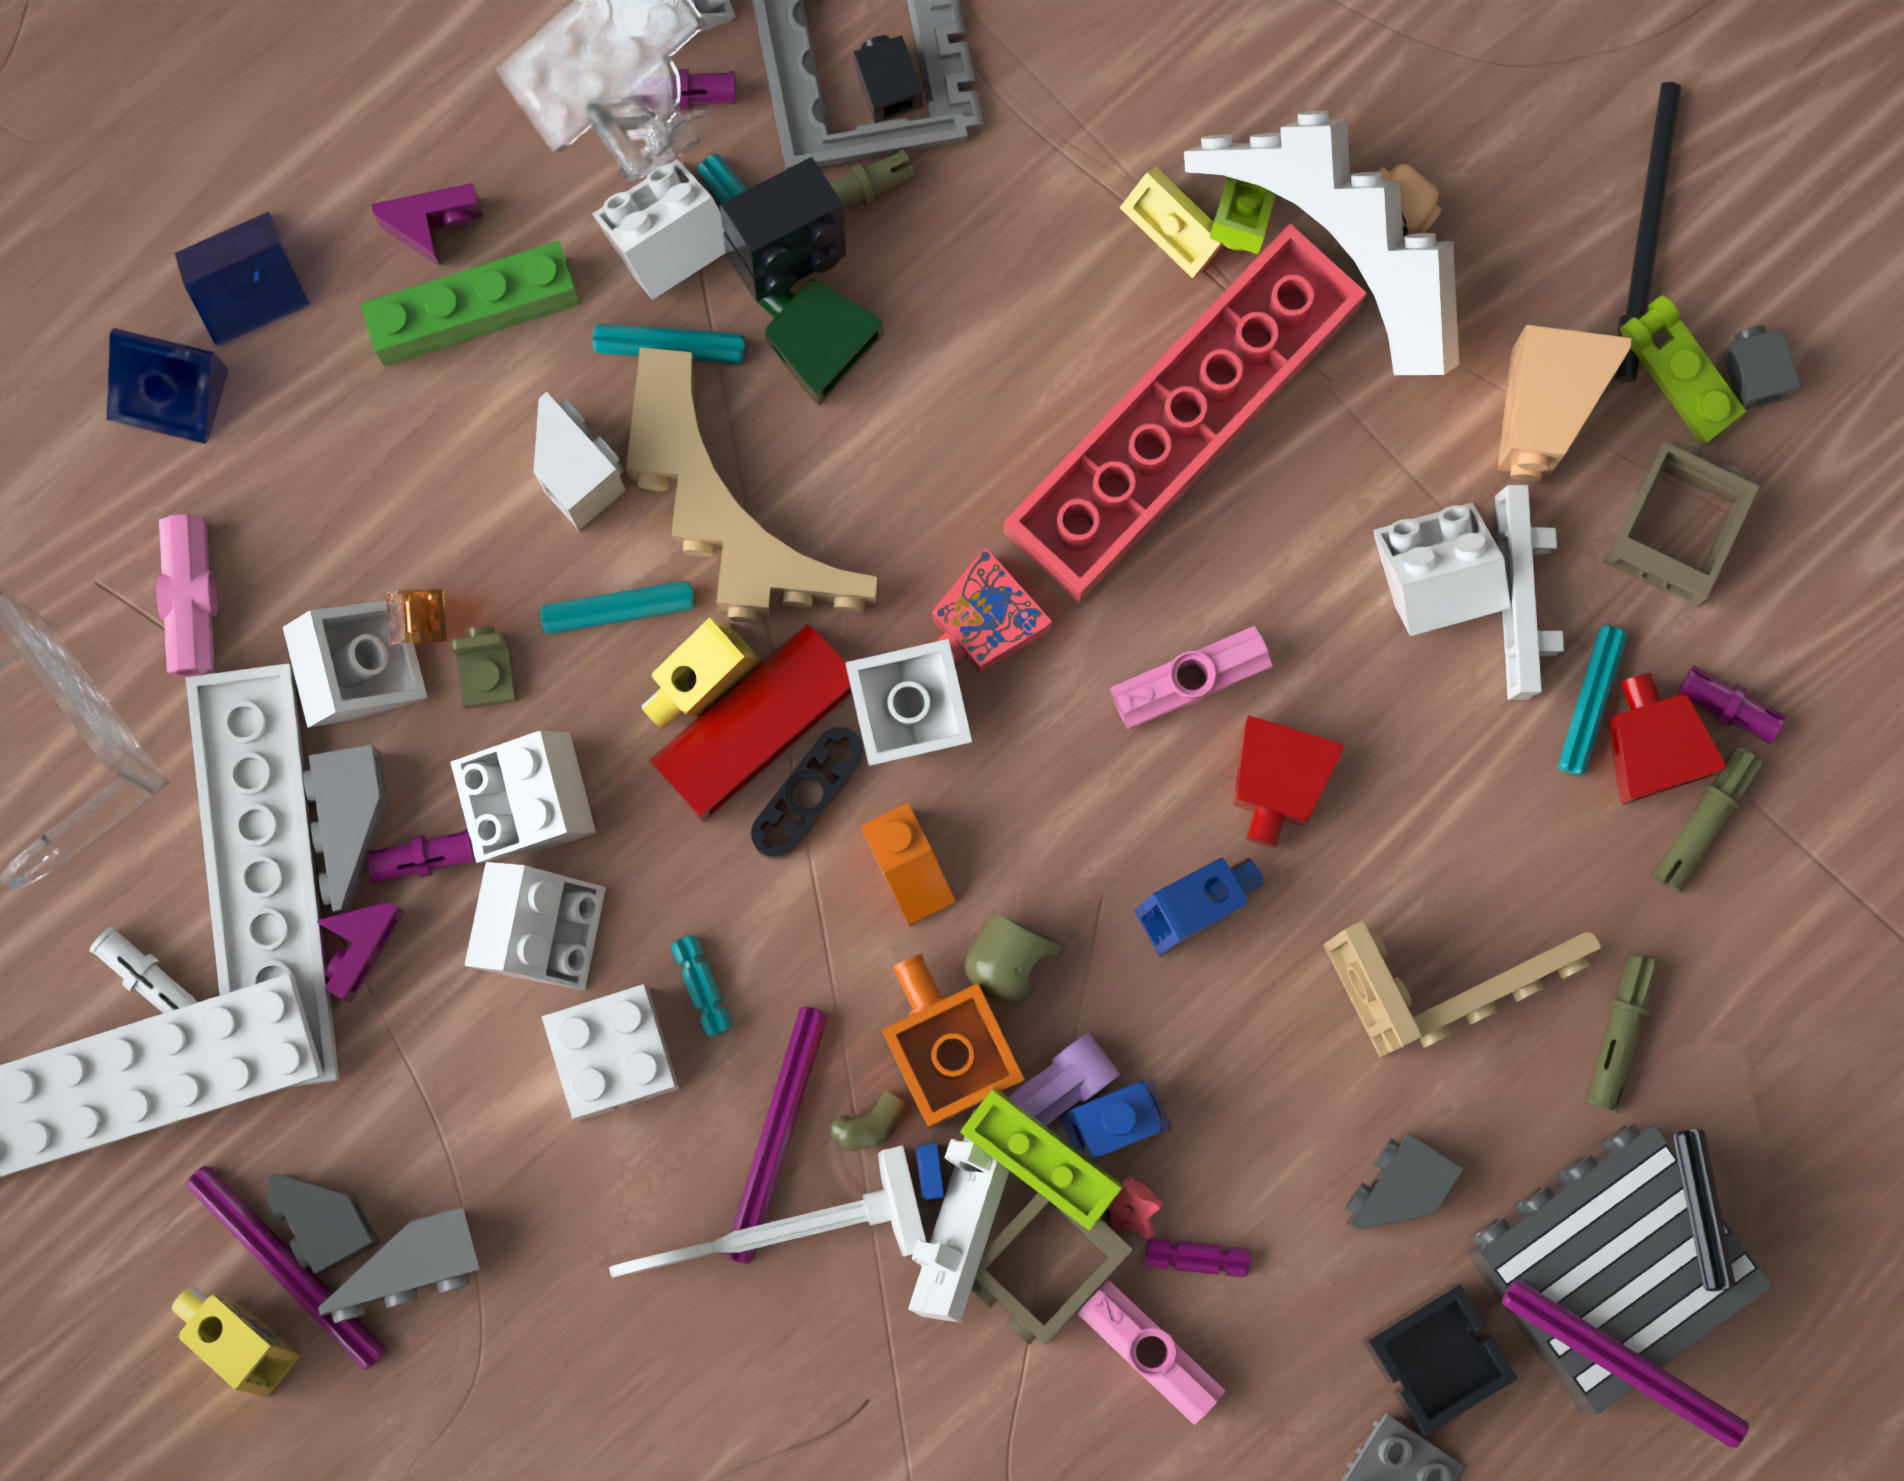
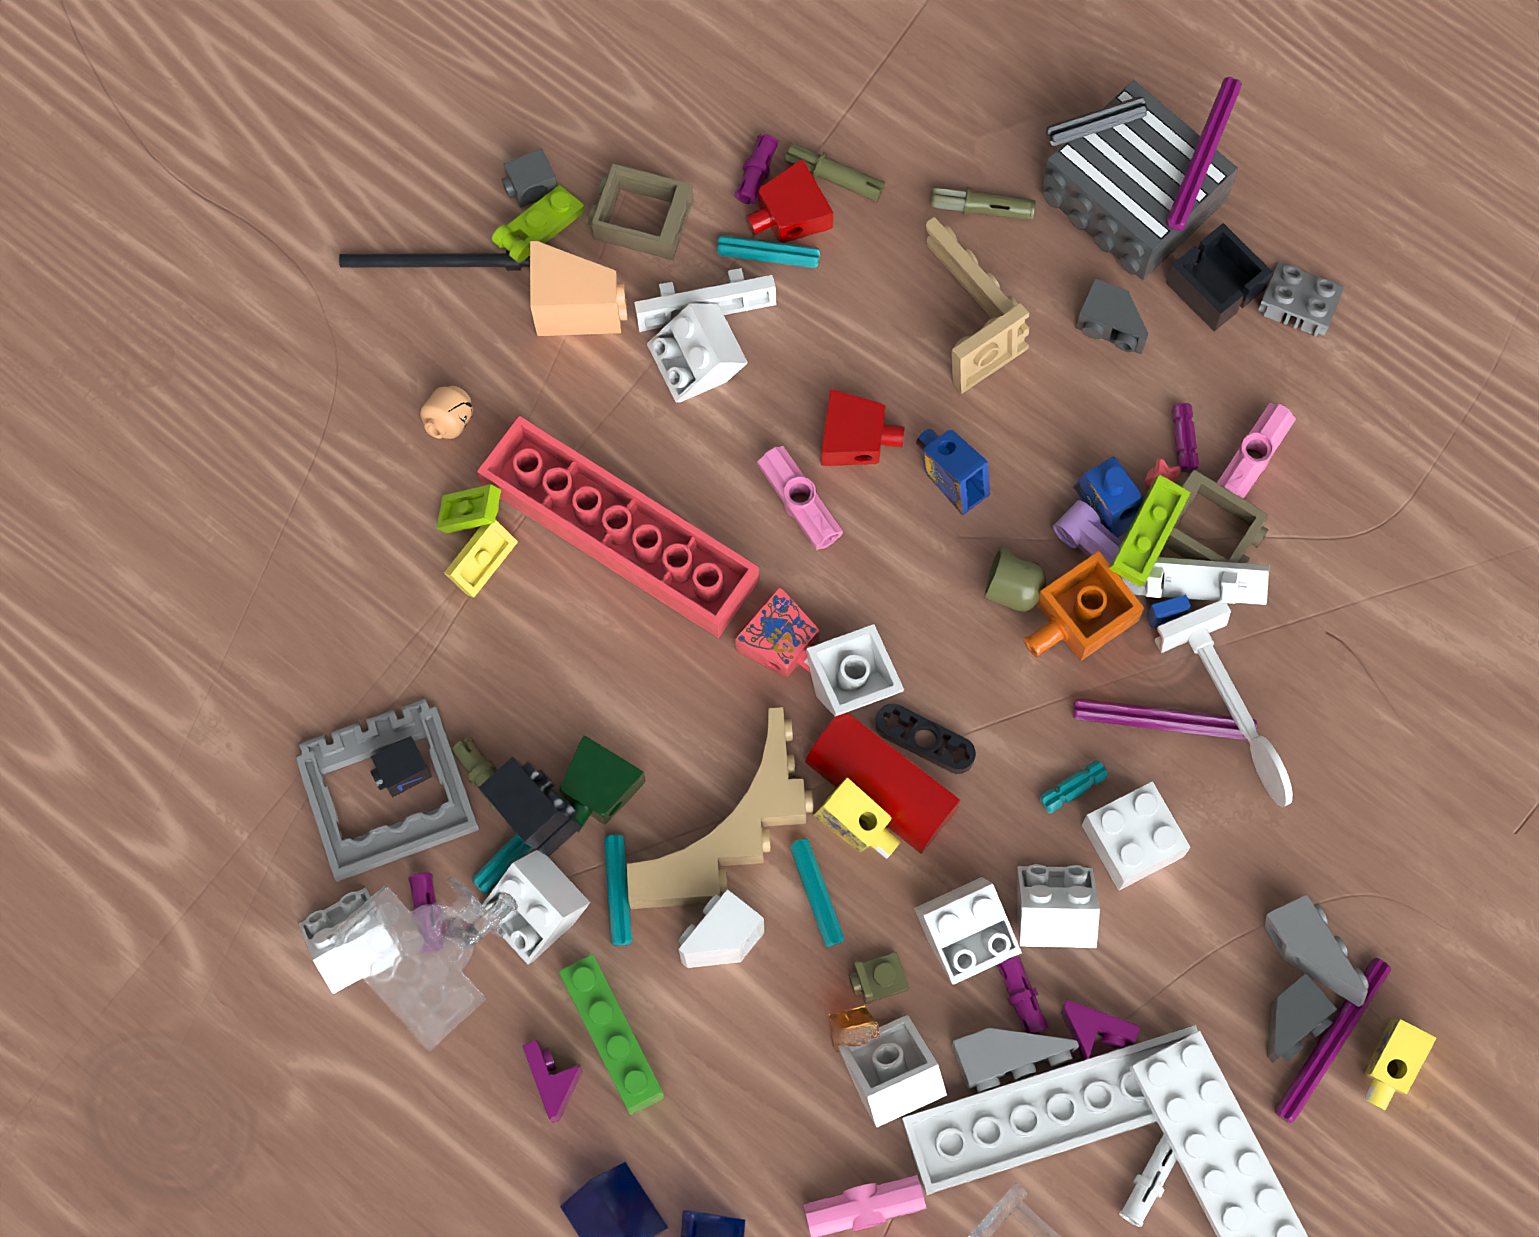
camera: 100 degrees left, 10 degrees down
olive arm [830,1090,907,1151] -> none
orange slope [860,802,956,926] -> none
white arch [1184,111,1459,375] -> none

